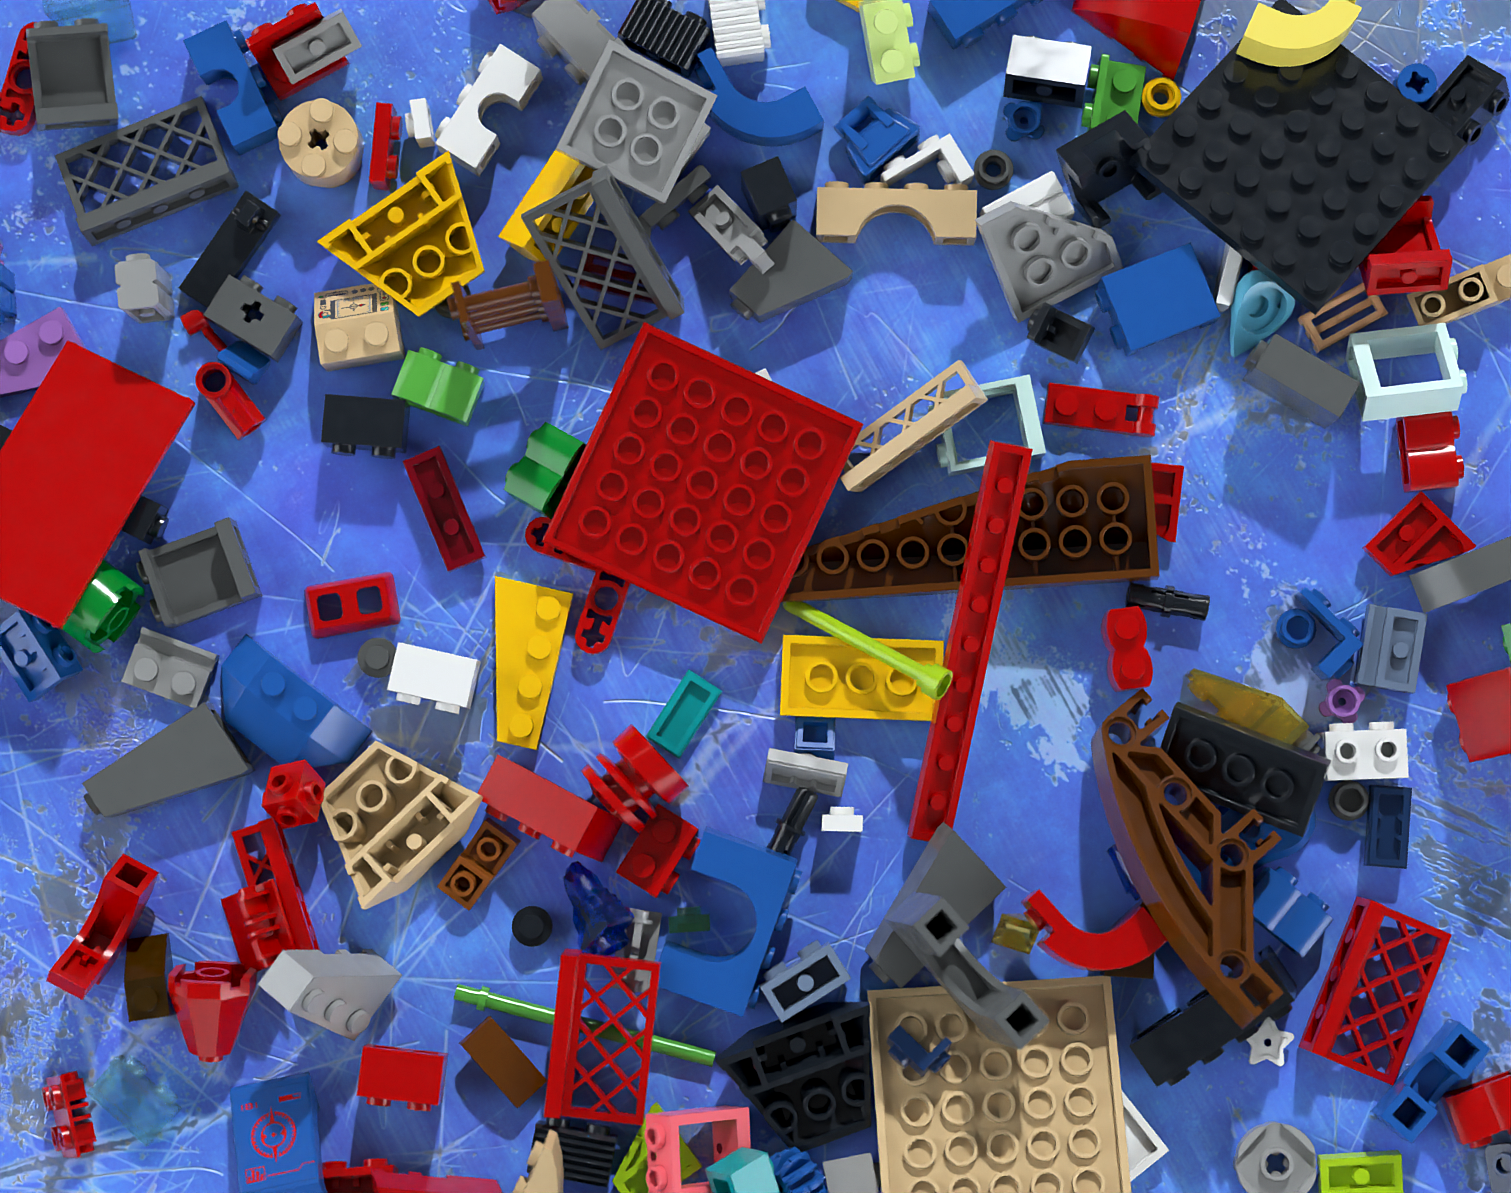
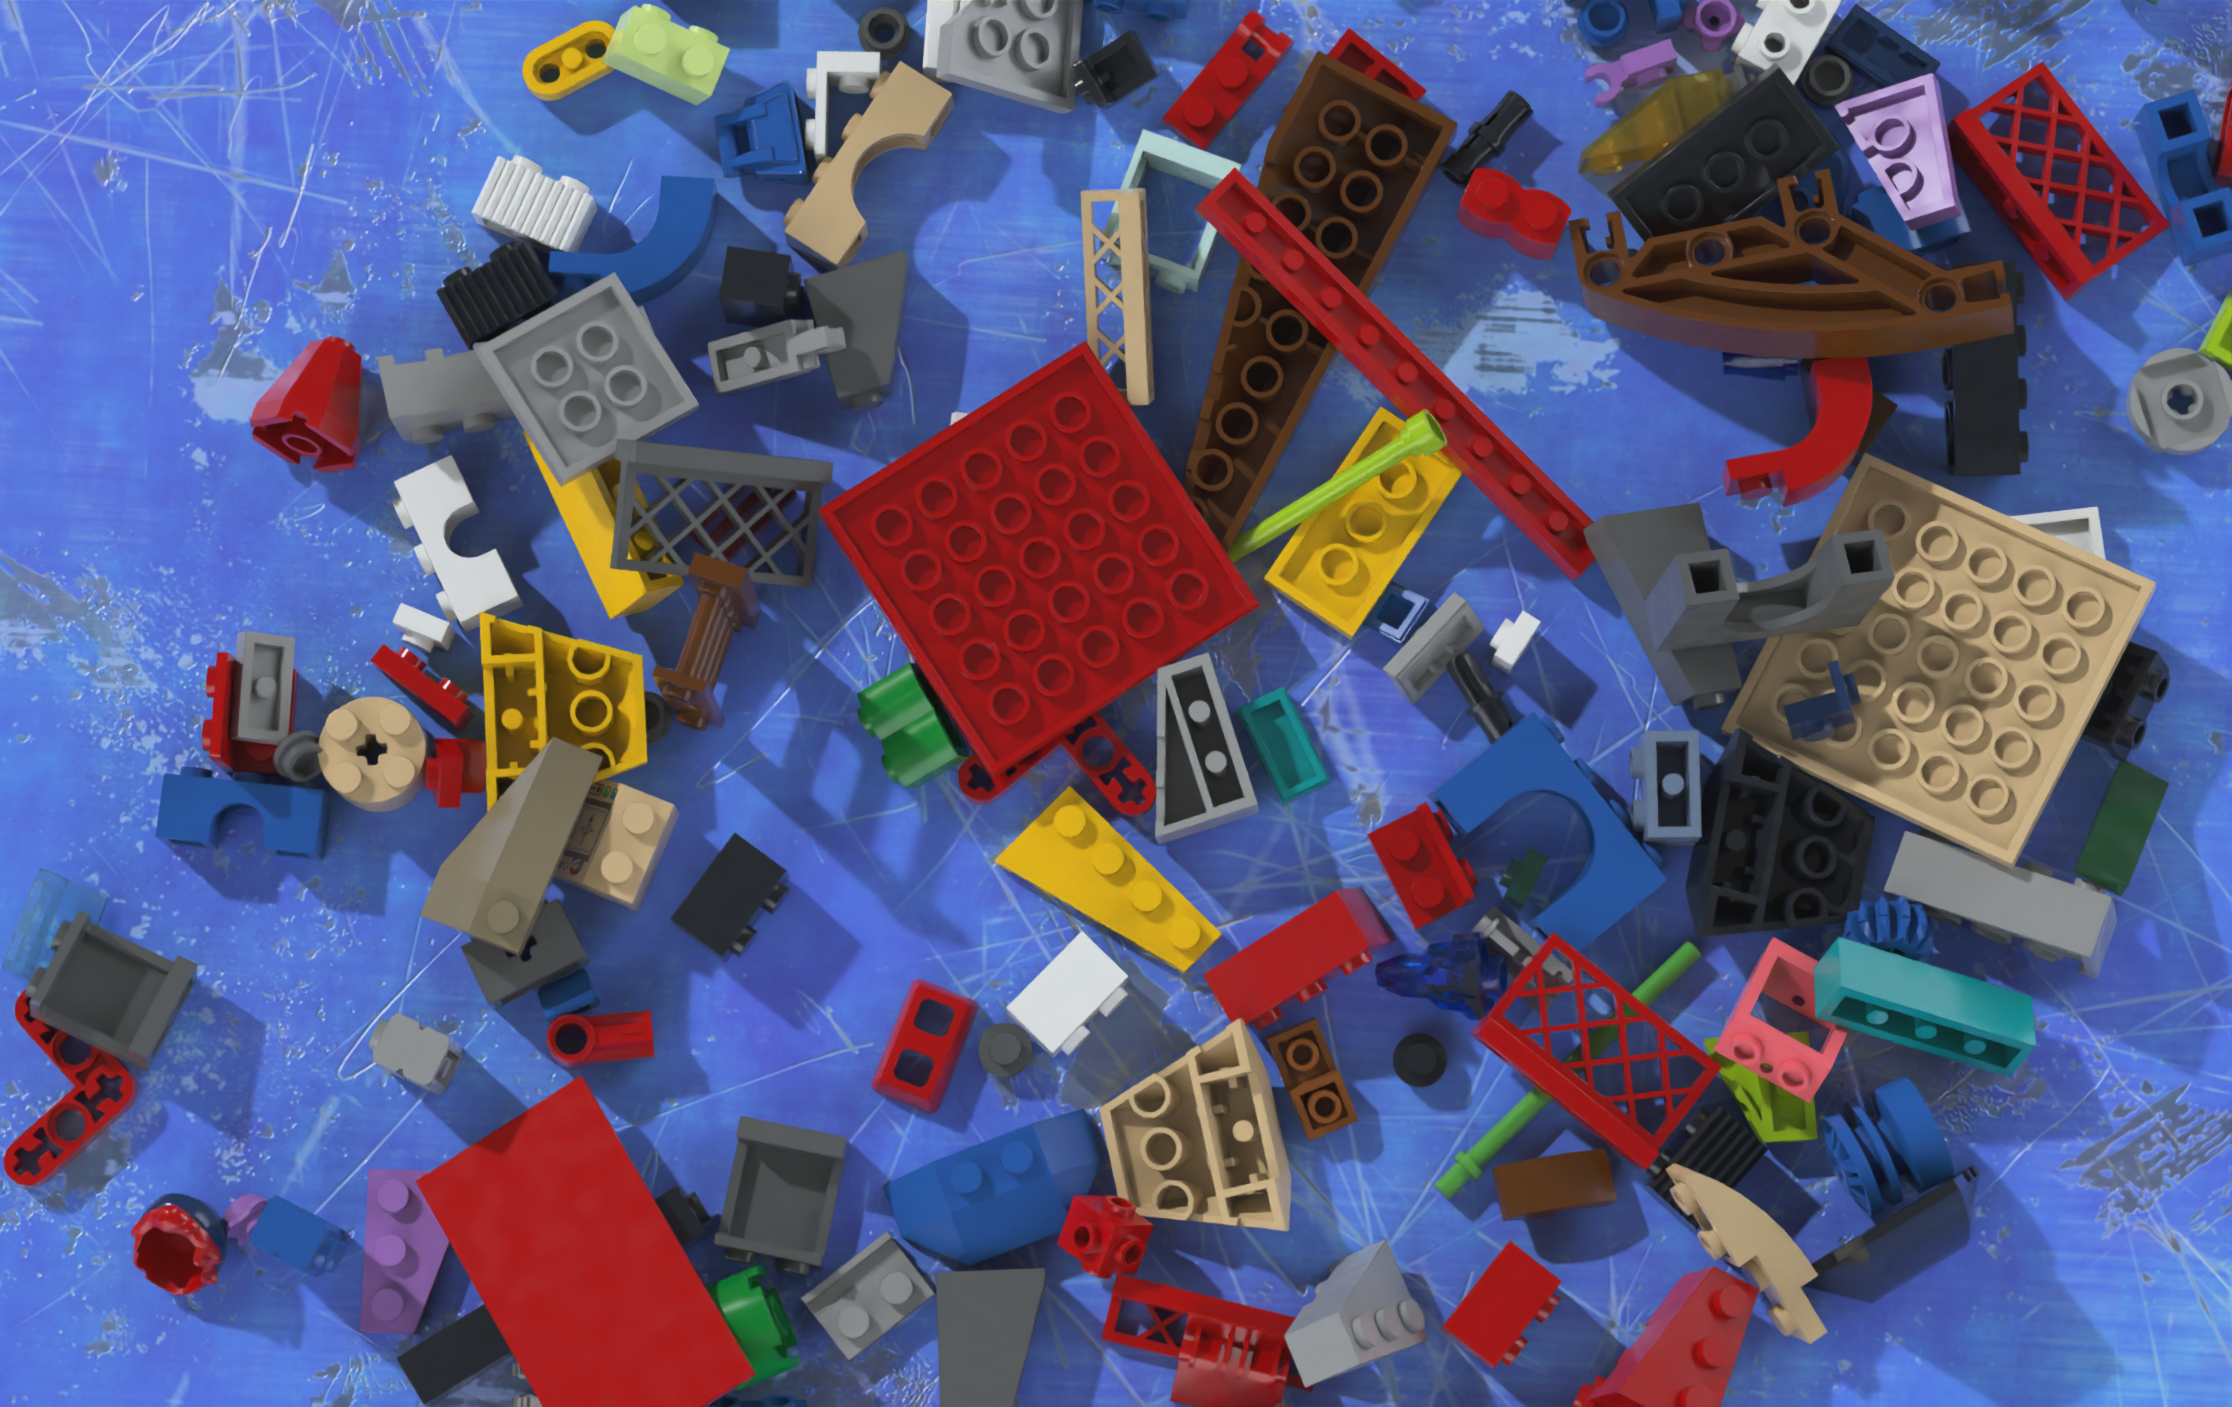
camera: 60 degrees left, 5 degrees down
dark grey fence [55,96,239,246] -> none
black hinge [179,191,281,308] -> none
red hand [180,310,228,352] -> none
bright green brick [391,347,485,427] -> none
dark red plate [403,446,487,573] -> none
red wheel [581,724,689,833] -> none
dark grey hinge [638,165,712,239] -> none
clear yellow slope [991,913,1039,954] -> none
white plate [1246,1017,1294,1067] -> none
none -> dark grey plate [273,730,323,782]
none -> dark tan wedge [420,737,603,957]
none -> red bracket [424,738,487,808]
none -> light grey wedge [1155,652,1260,845]
none -> medium lavender plate [1583,39,1678,108]
none -> wing [1833,73,1962,231]

